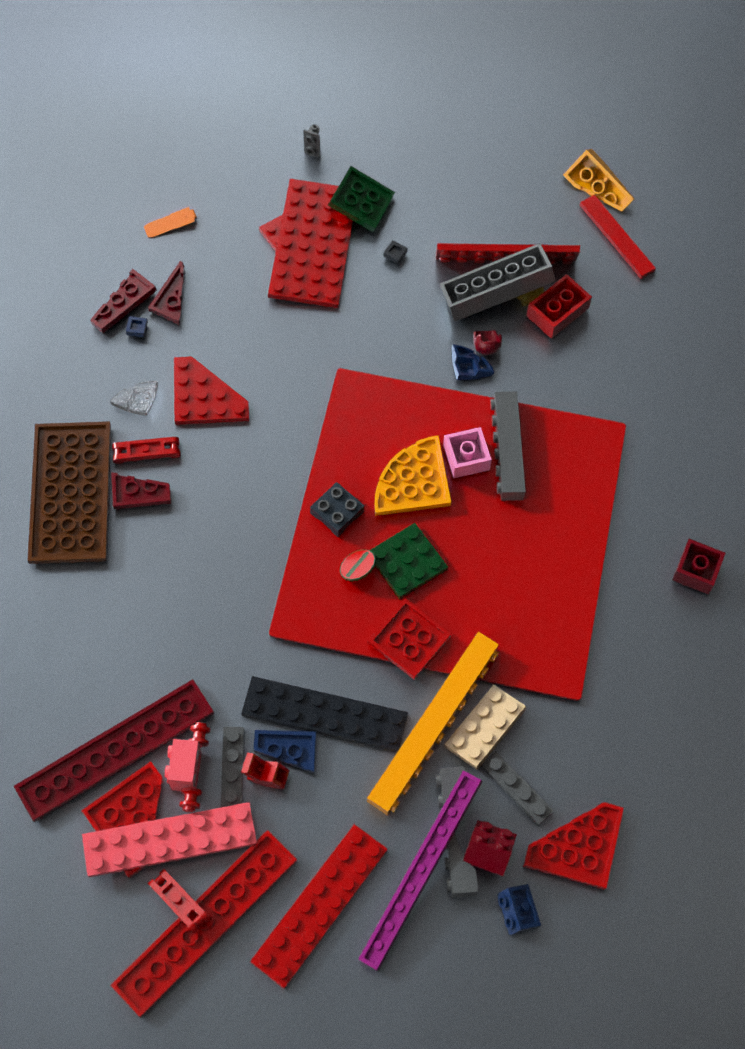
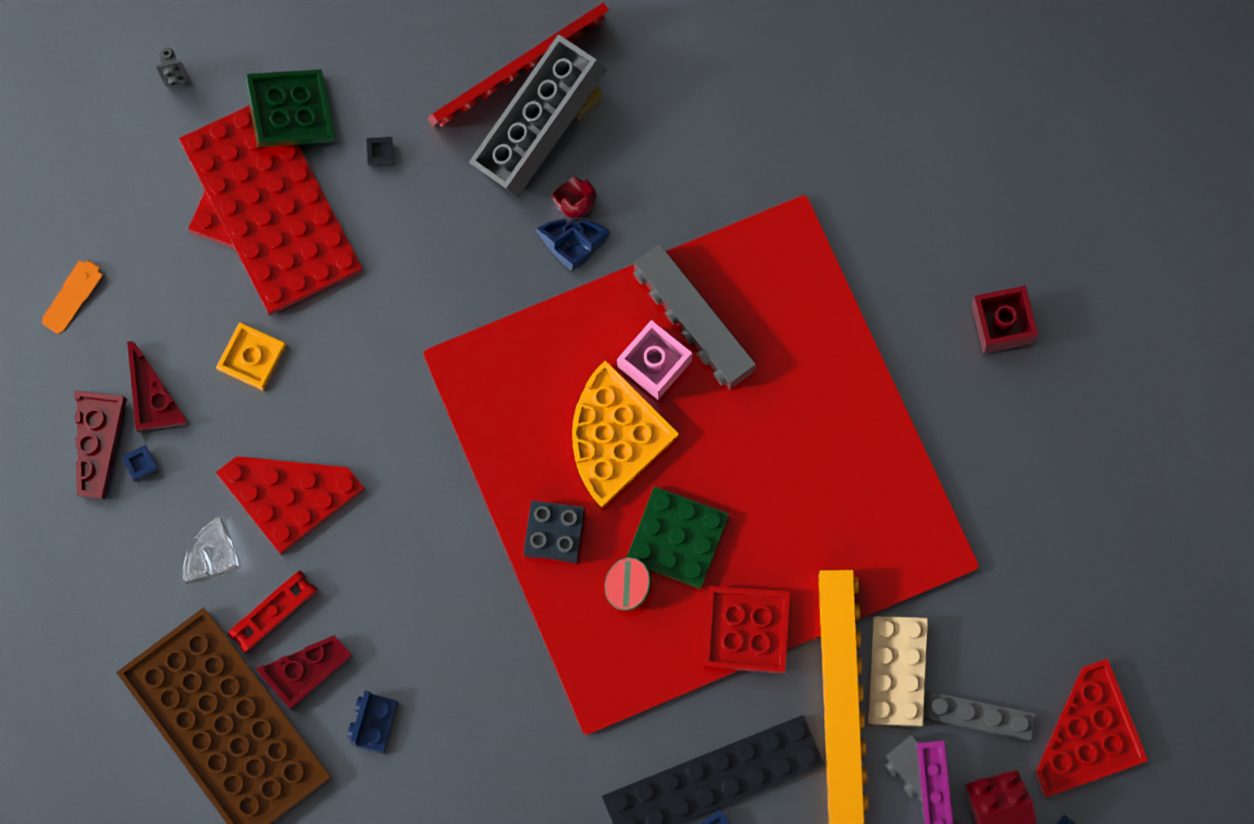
camera: 30 degrees left, 10 degrees up
red brick [526,274,592,339] -> none
none -> light orange tile [216,322,287,391]
none -> dark blue bracket [347,691,399,754]

